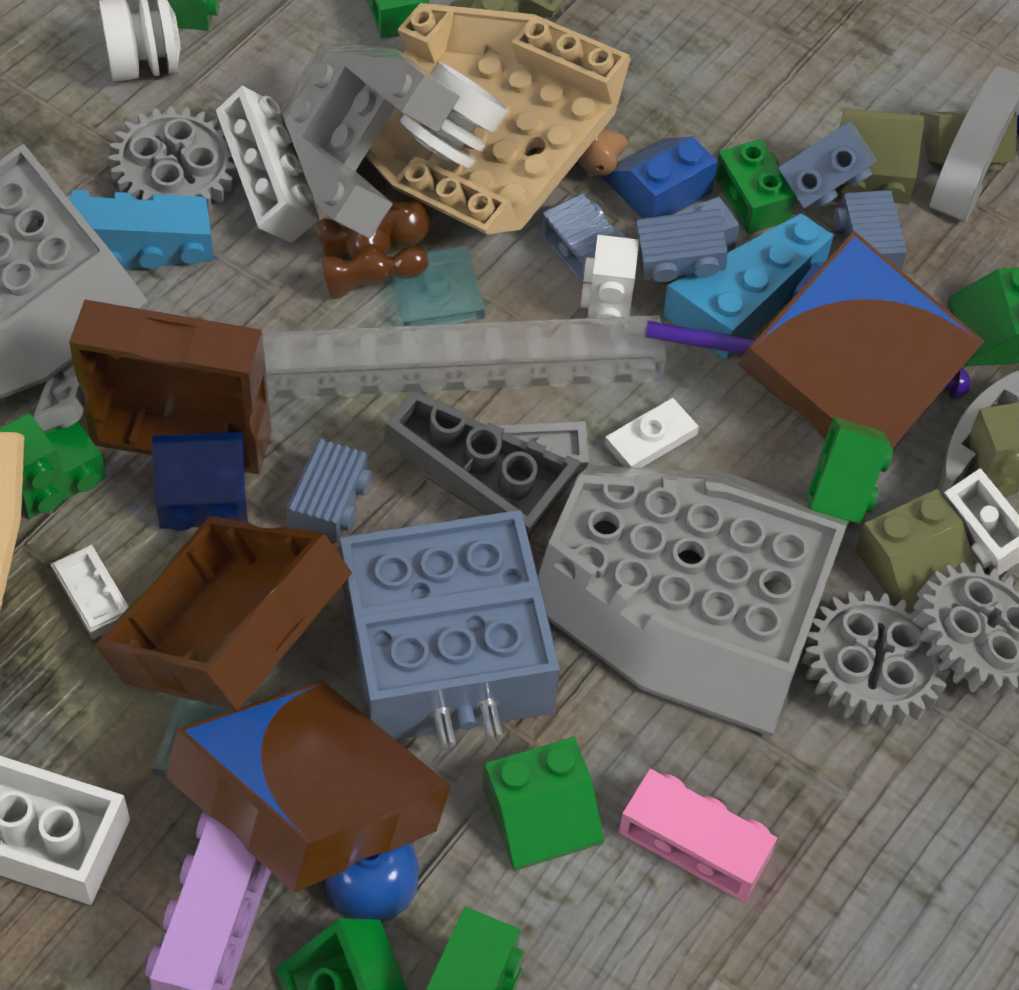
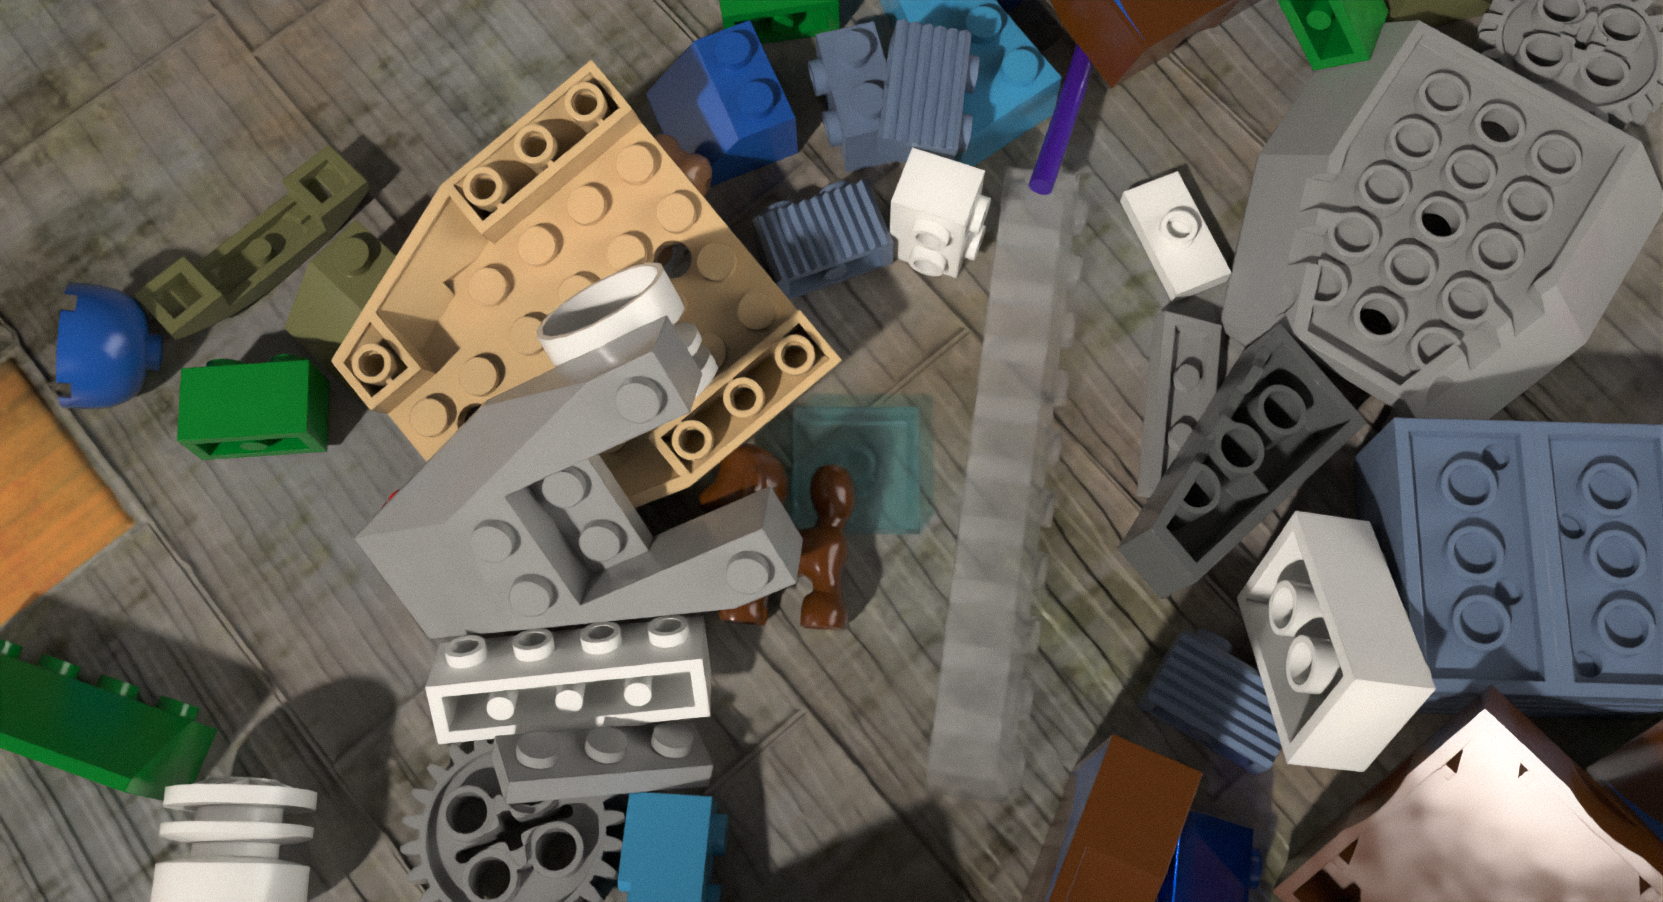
camera: 70 degrees left, 15 degrees up
none -> light grey plate [491,722,713,804]
none -> white brick [1237,511,1436,772]

